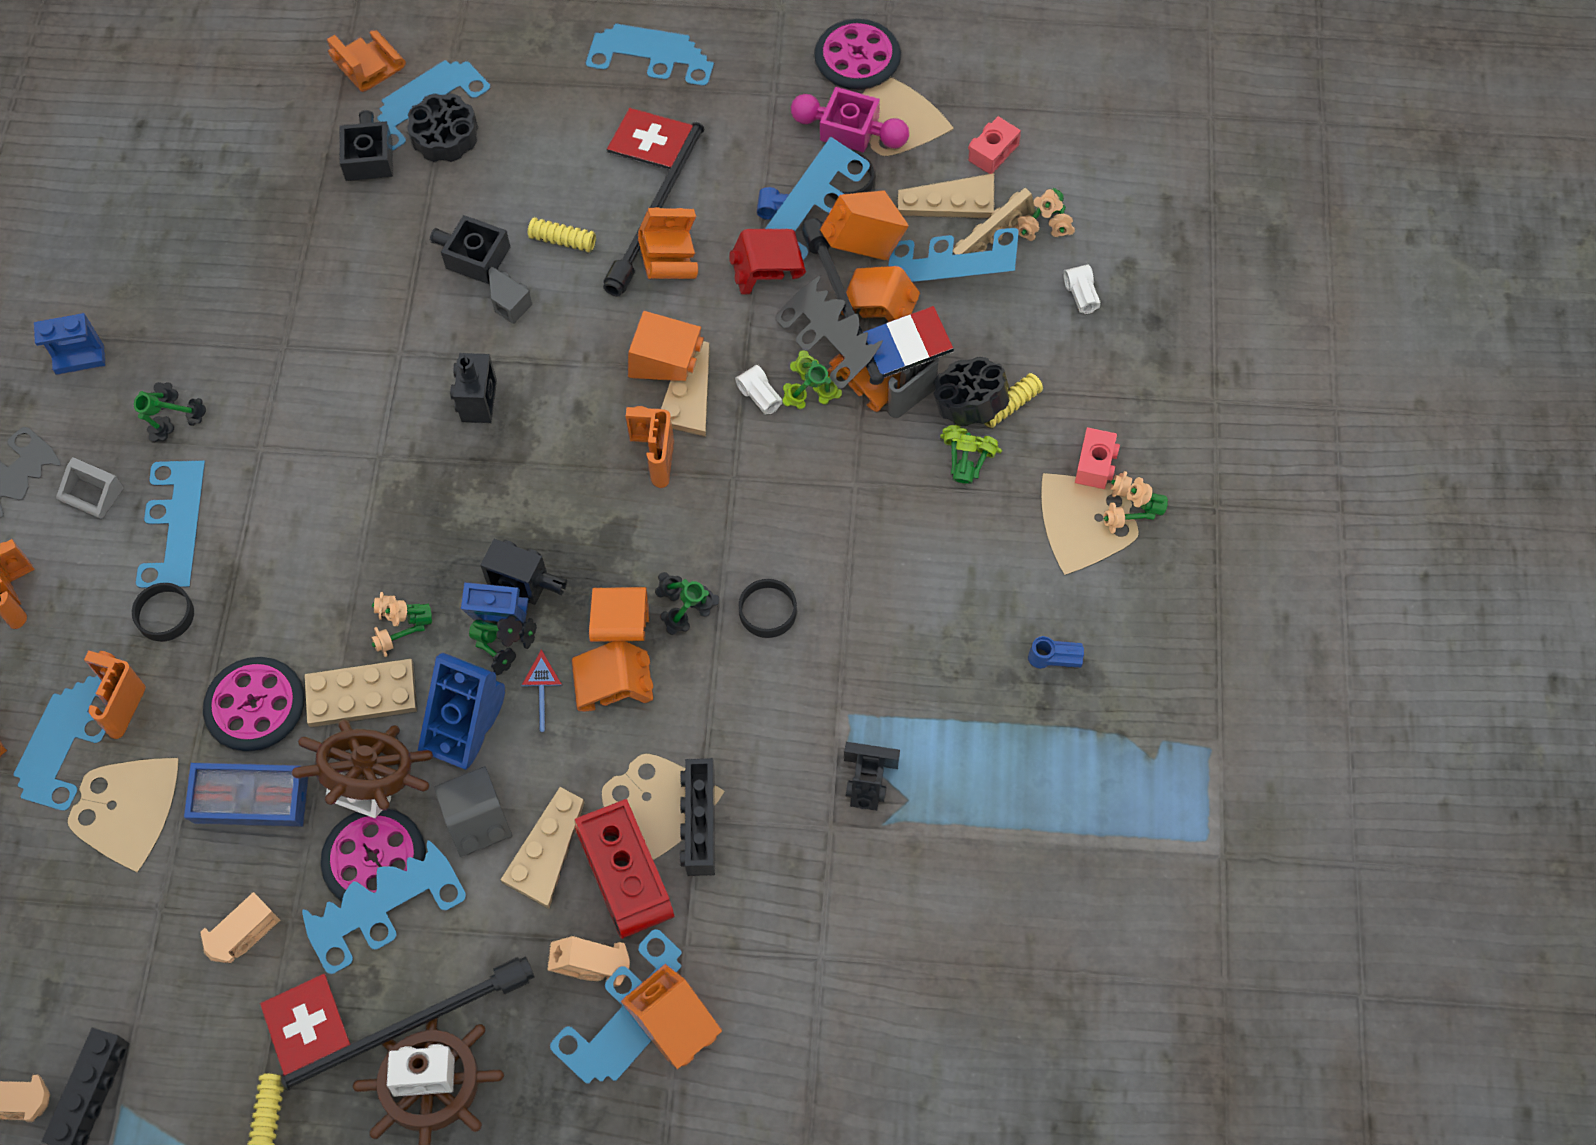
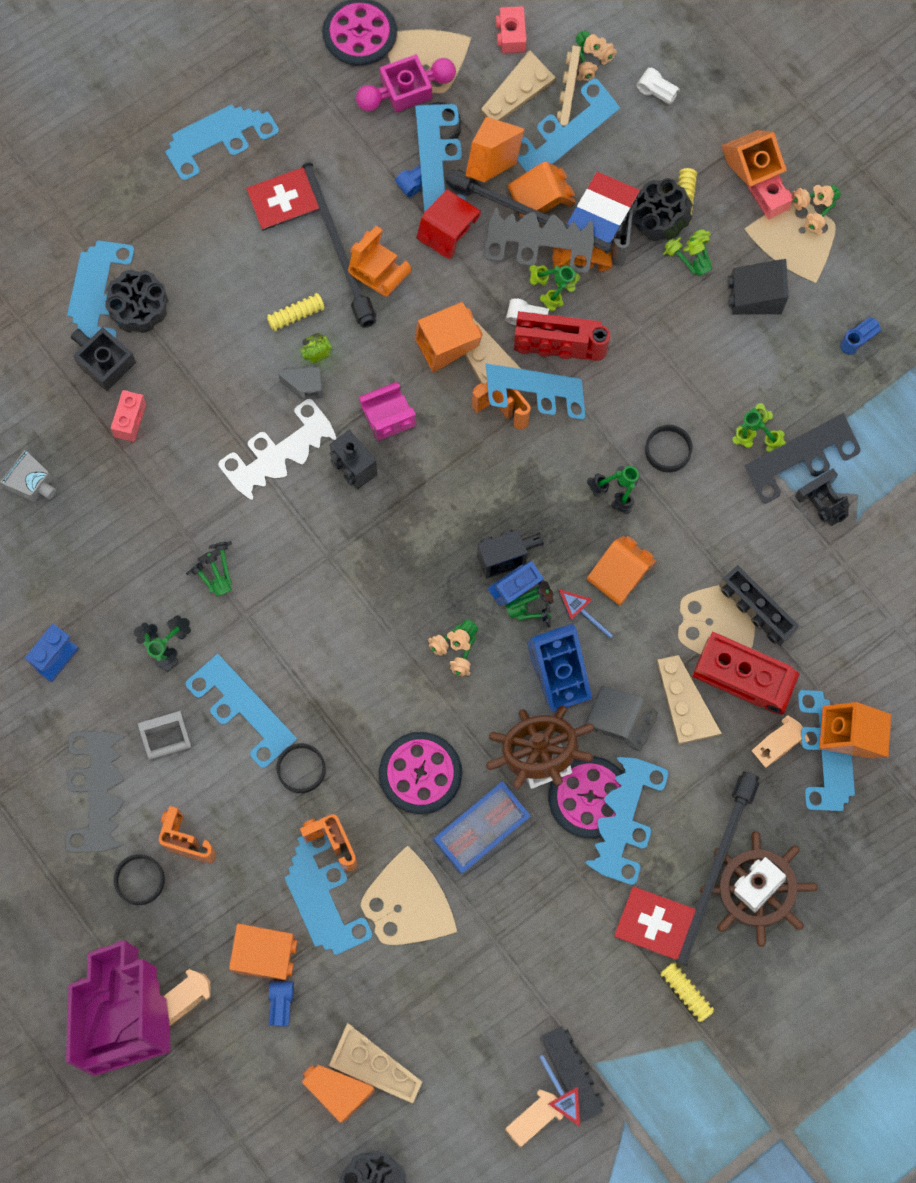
camera: 45 degrees left, 10 degrees up
light nougat piece [201,892,280,963] -> none
tan plate [305,659,417,727] -> none
orange piece [327,30,406,92] -> none
black brick [430,215,511,284] -> none
orange piece [589,587,649,642] -> none
none -> light grey torso [1,450,56,502]
none -> coral brick [111,390,146,442]
none -> plant [186,541,233,597]
none -> white piece [219,399,337,500]
none -> clear neon green head [300,333,333,364]
none -> dark pink piece [358,382,416,441]
none -> dark azure piece [486,363,586,419]
none -> red hinge [513,311,610,361]
none -> piece [540,1055,580,1127]
none -> orange slope [721,130,787,187]
none -> black slope [727,259,789,315]
none -> plant [733,403,786,452]
none -> black piece [744,413,861,503]

